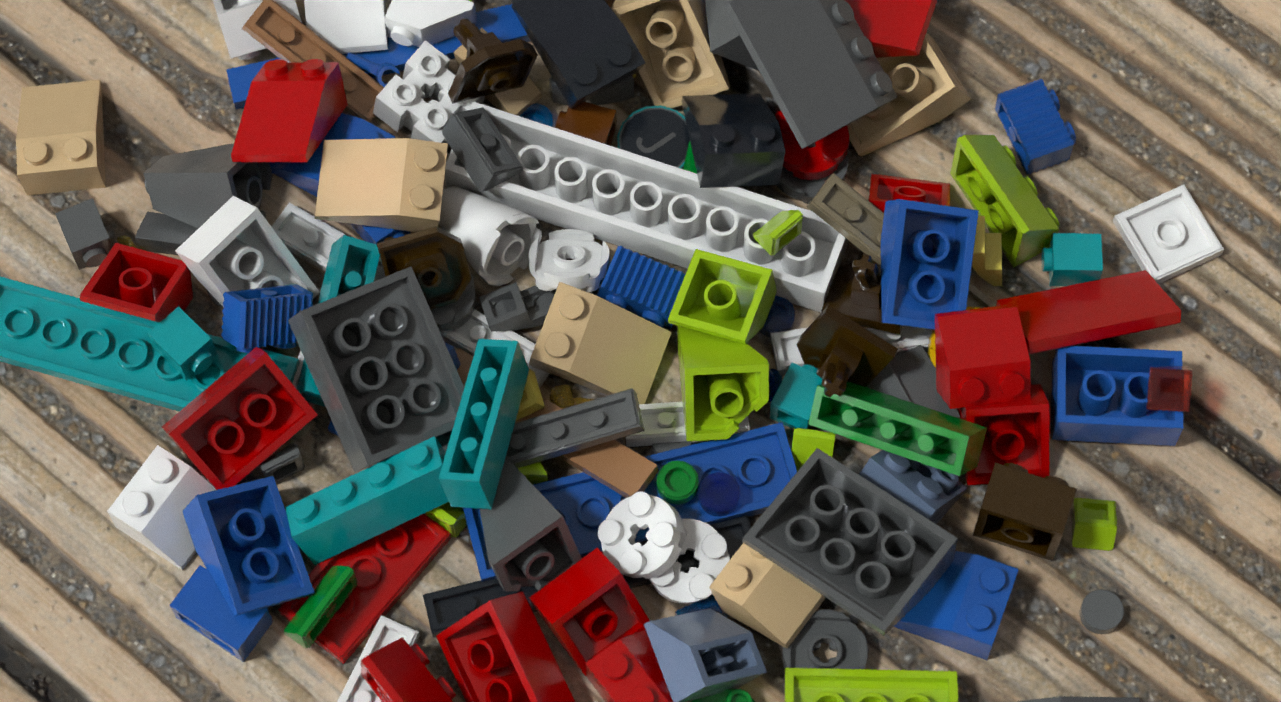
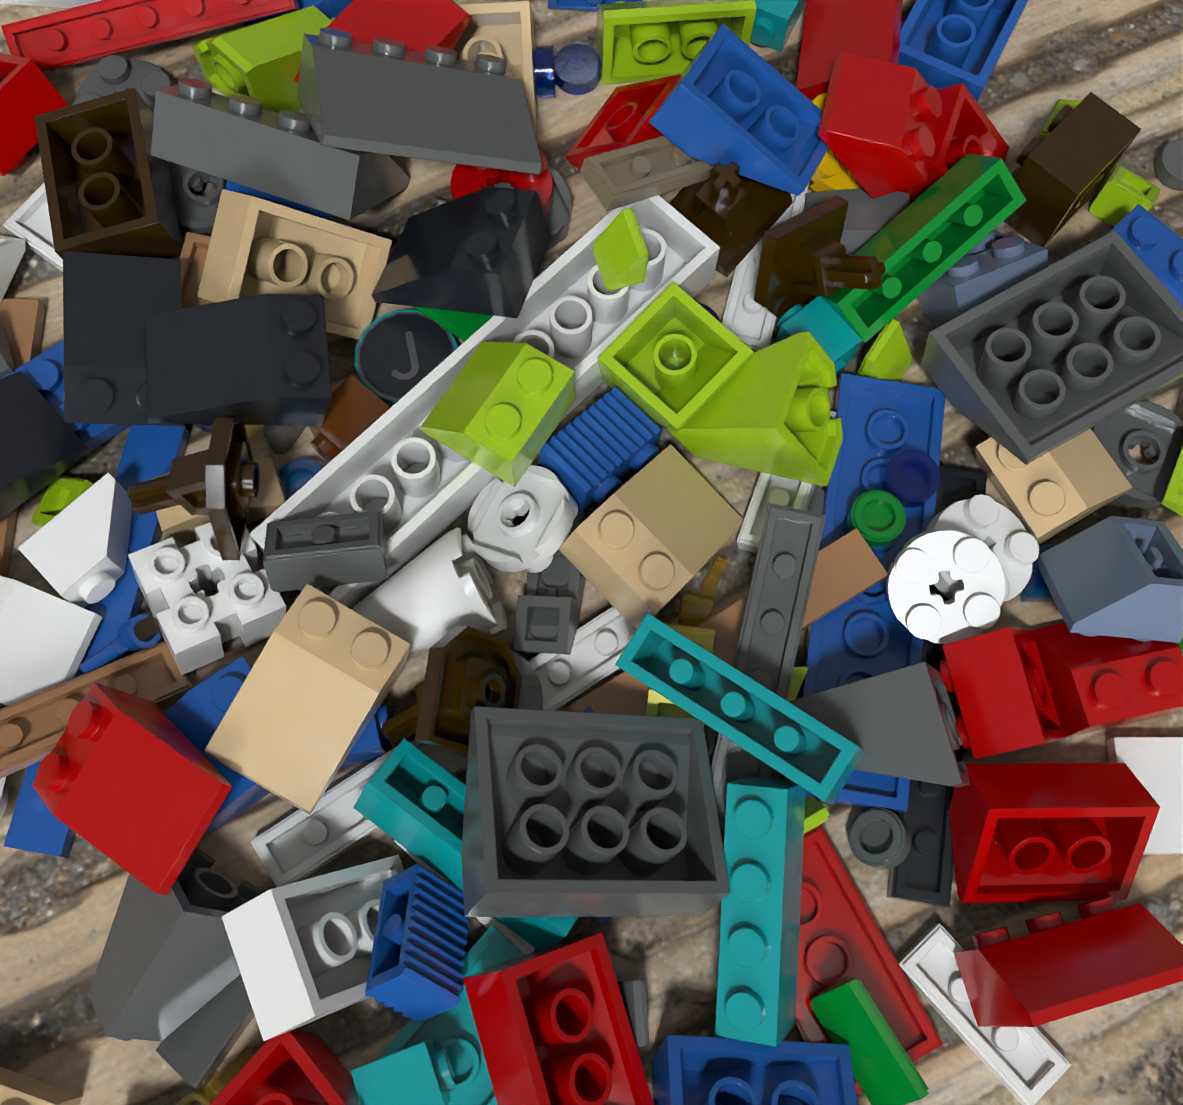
camera: 70 degrees left, 5 degrees up
none -> lime slope [420,341,575,487]
none -> clear blue tile [534,45,556,98]
none -> clear blue tile [553,44,601,95]
none -> dark grey tile [848,807,911,870]
none -> lime slope [1089,166,1161,227]

